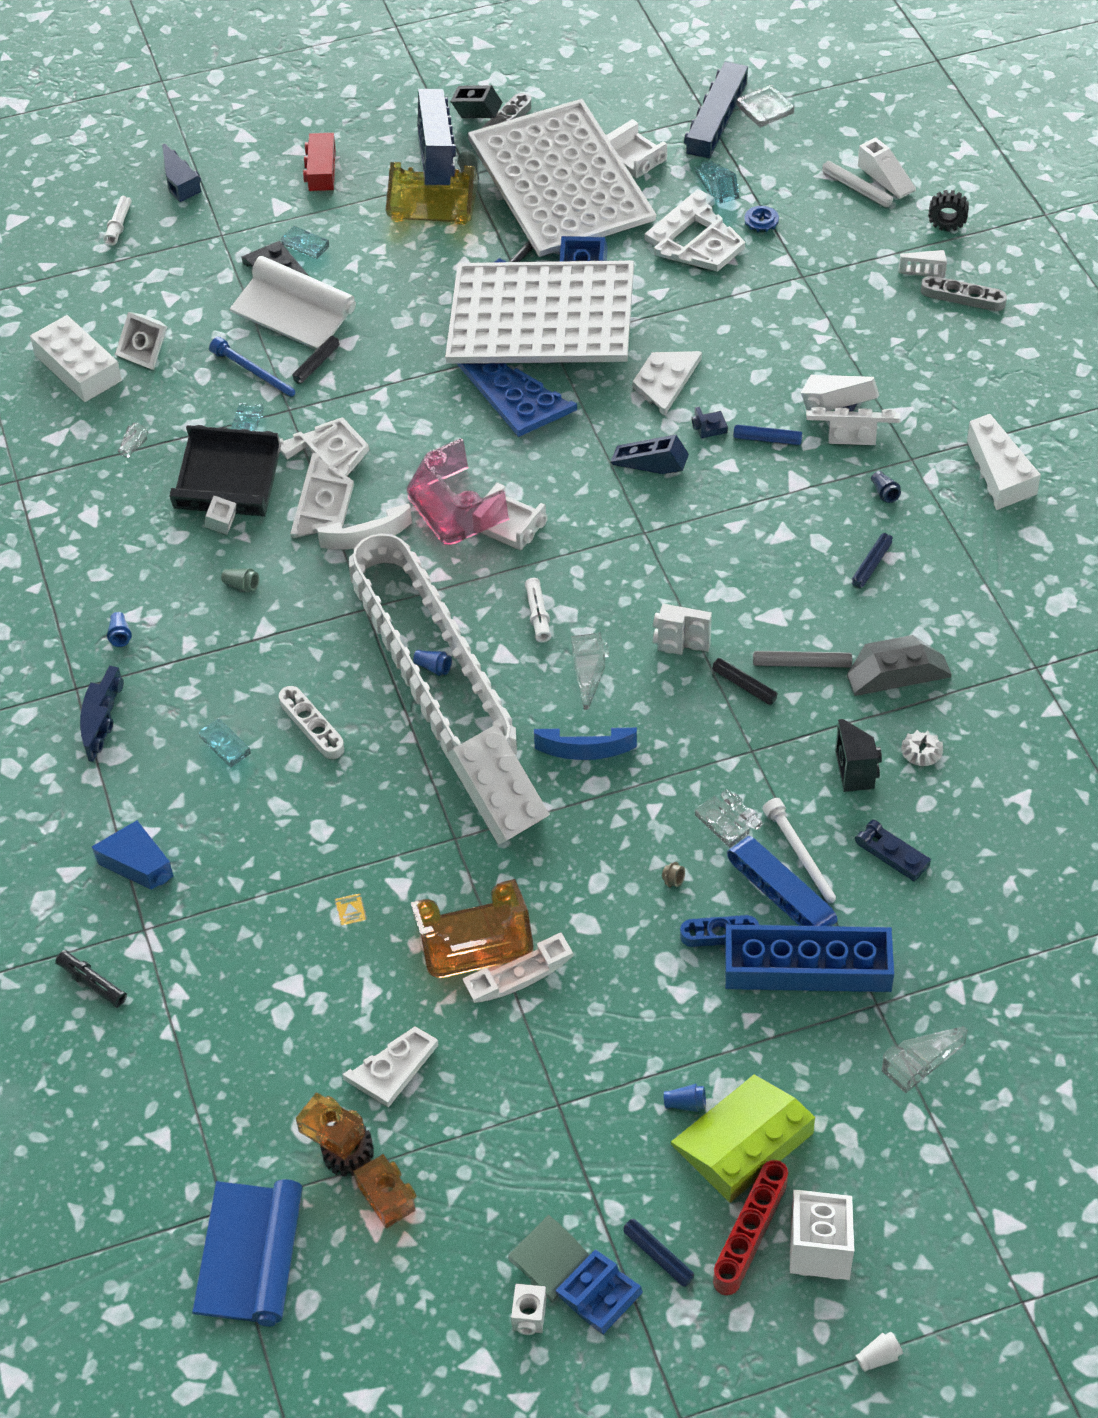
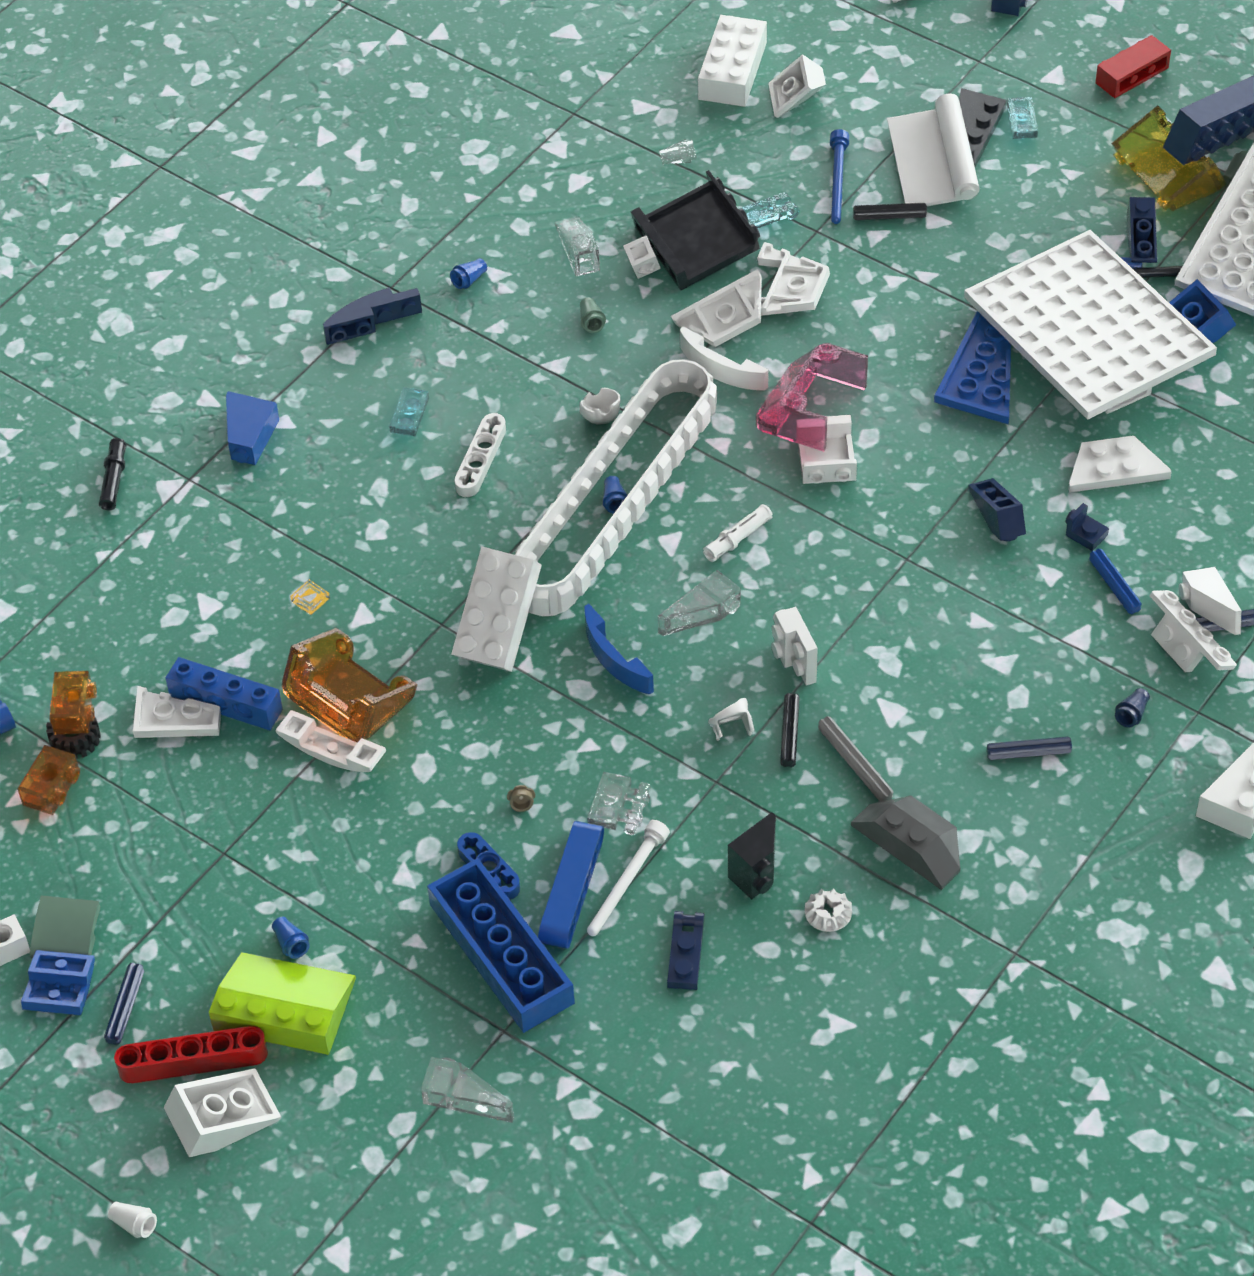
camera: 55 degrees right, 0 degrees up
none -> blue brick [165,657,283,731]
none -> clear slope [555,216,600,276]
none -> white hair [580,388,620,424]
none -> white piece [708,698,754,741]
none -> dark blue slope [1127,197,1157,263]

